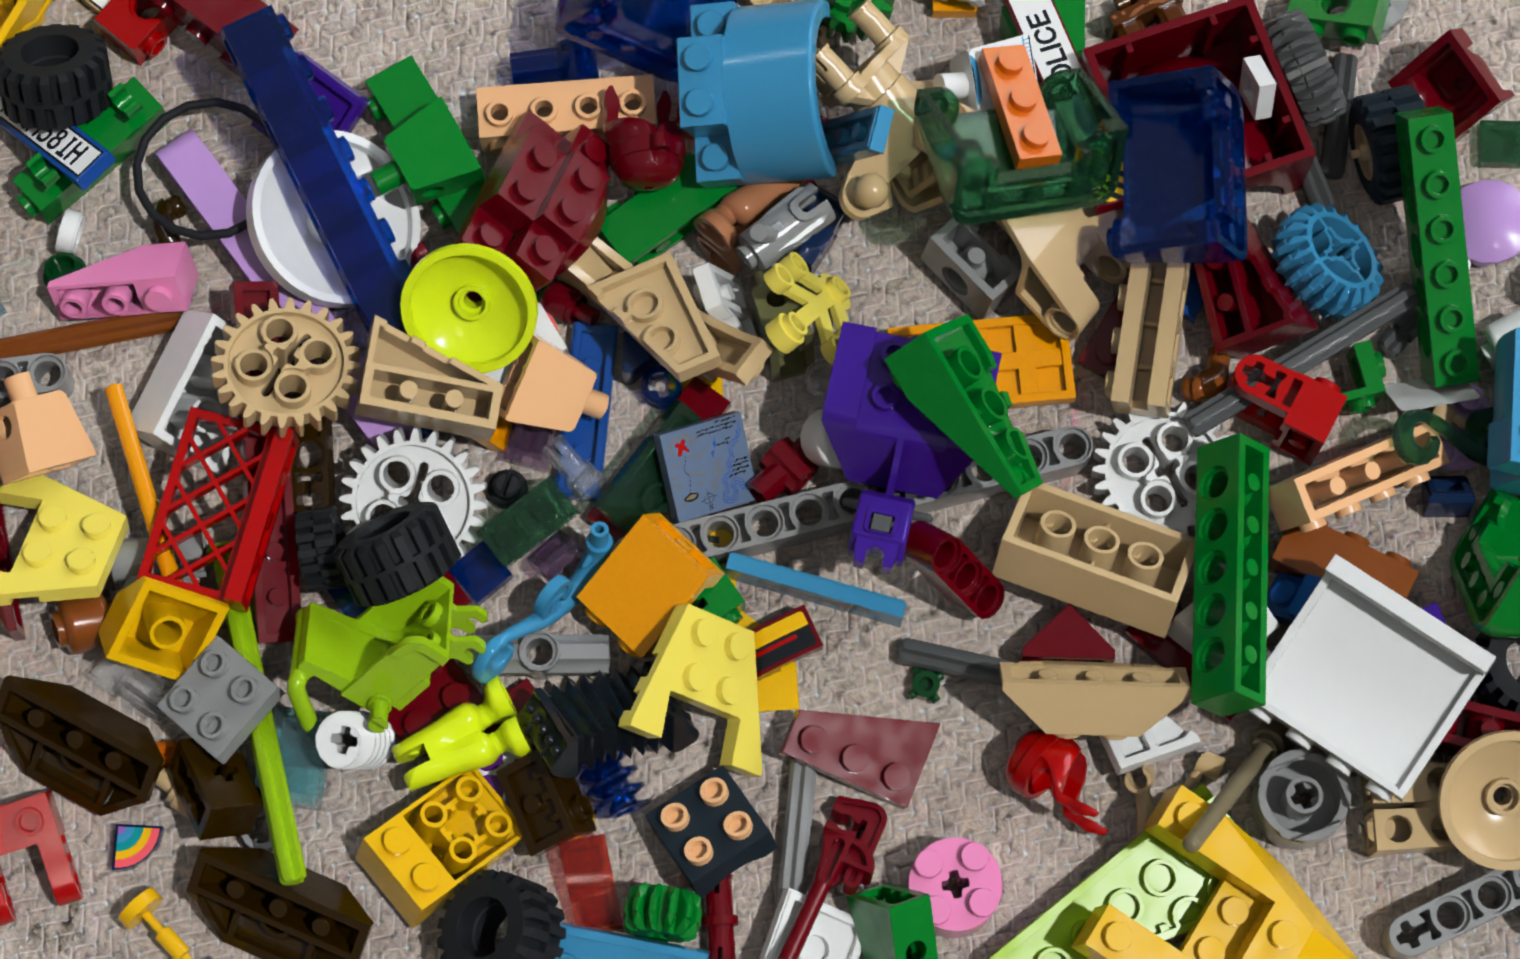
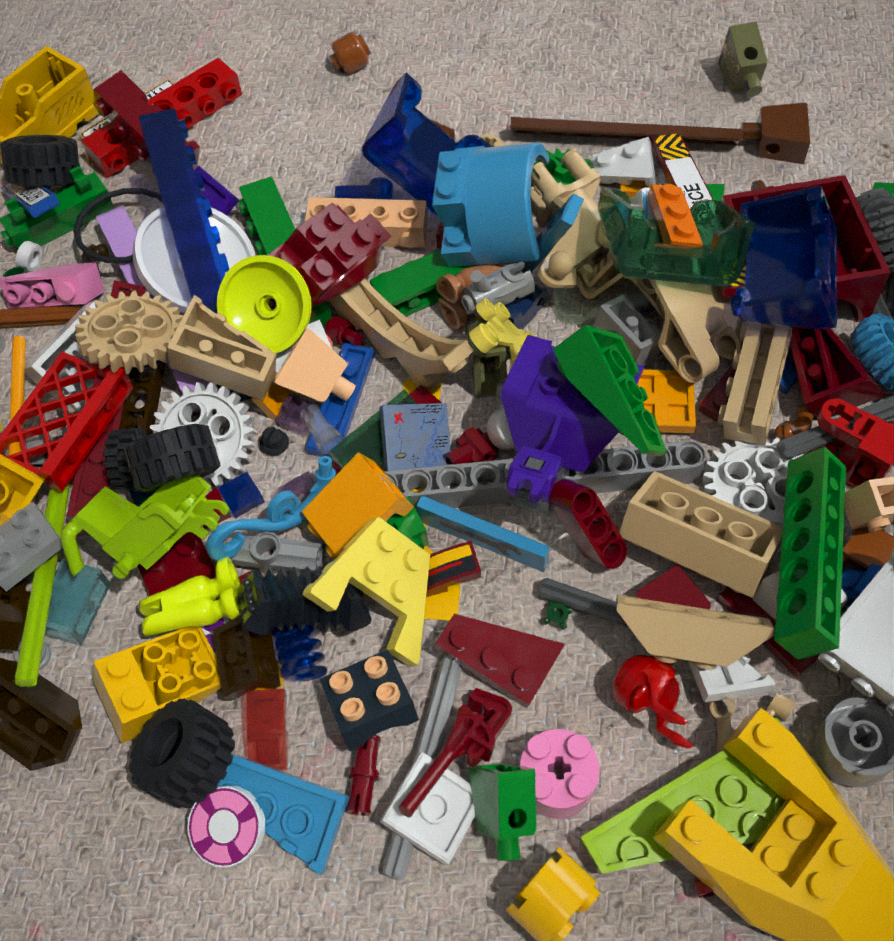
camera: 15 degrees right, 15 degrees down
white piece [315,711,396,770] -> none
green torso [369,96,484,204] -> none
clear green brick [477,476,581,568] -> none
tan wing [587,251,723,383] -> none
dark red hair [603,86,687,192] -> none
dark blue slope [622,331,660,385] -> none
green gear [623,883,702,943] -> none
clear blue bush [641,365,682,410] -> none
white wing [692,262,759,337] -> none
dark tan piece [1182,720,1292,853] -> none
white tile [1239,55,1276,120] -> none

